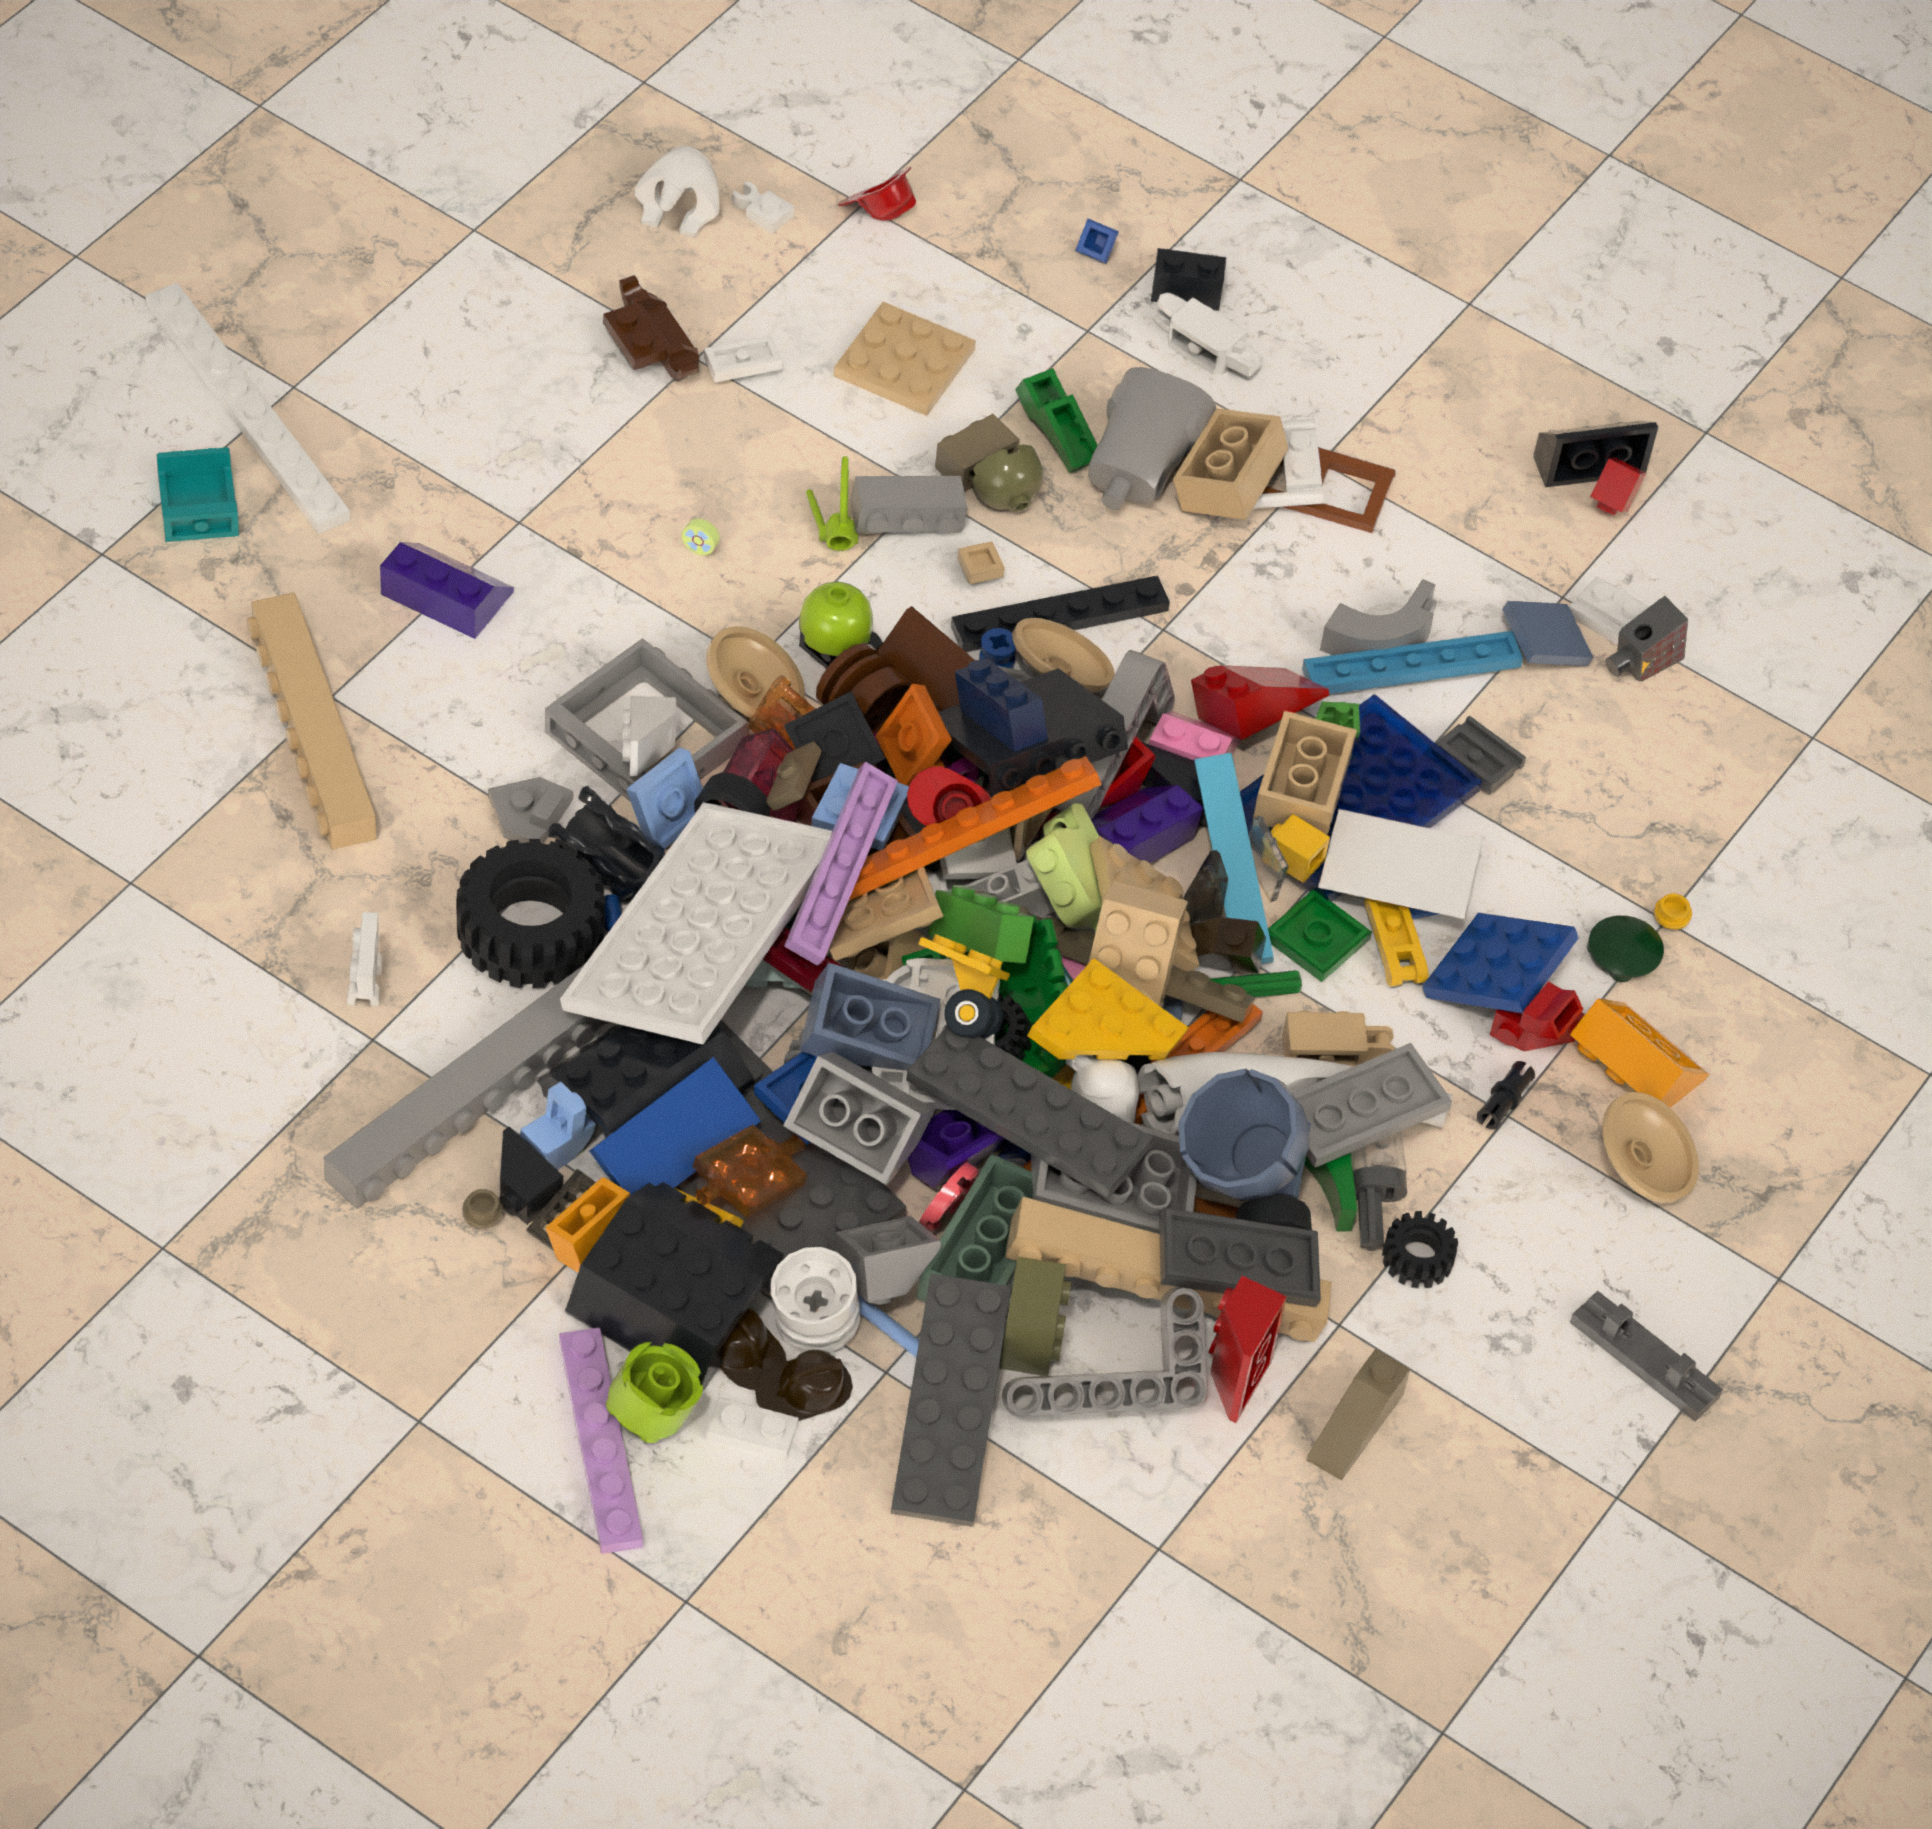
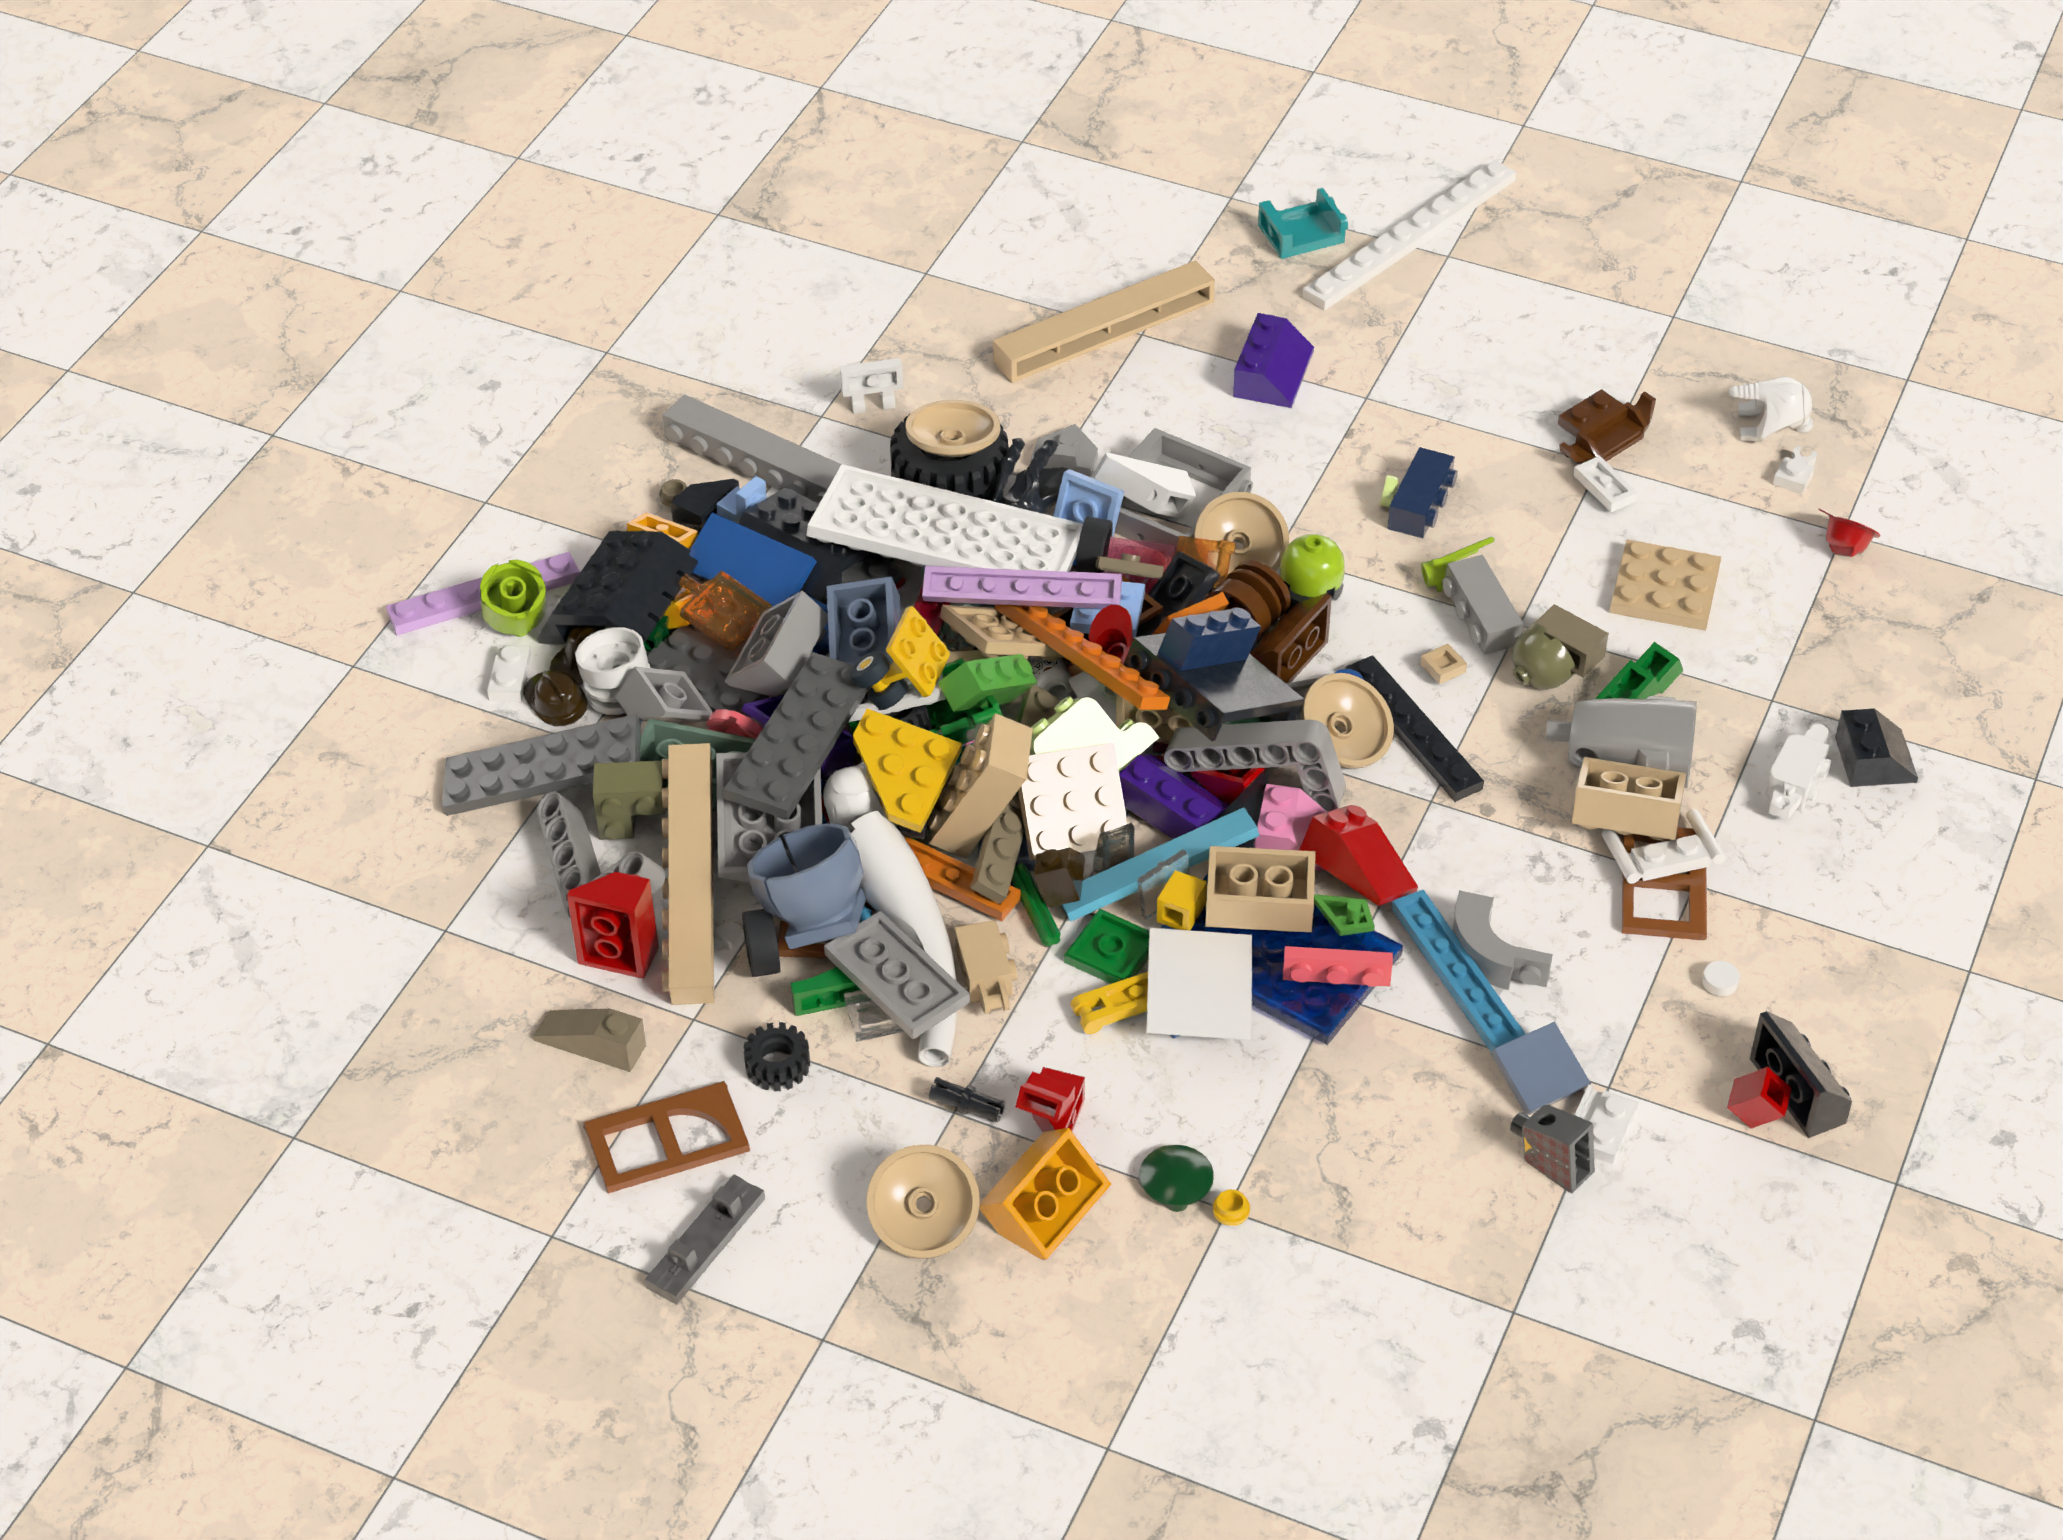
camera: 85 degrees right, 5 degrees down
blue slope [1075,218,1119,263] -> none
dark grey tile [1159,1207,1321,1307] -> none
dark grey piece [1353,1167,1407,1251] -> none
blue plate [1422,912,1579,1013] -> none
dark grey plate [1433,715,1526,794] -> none
none -> dark orange window [583,1081,750,1193]
none -> tan dish [906,400,1000,457]
none -> coral plate [1283,946,1393,987]
none -> dark blue brick [1387,447,1458,539]
none -> white tile [1702,961,1740,996]

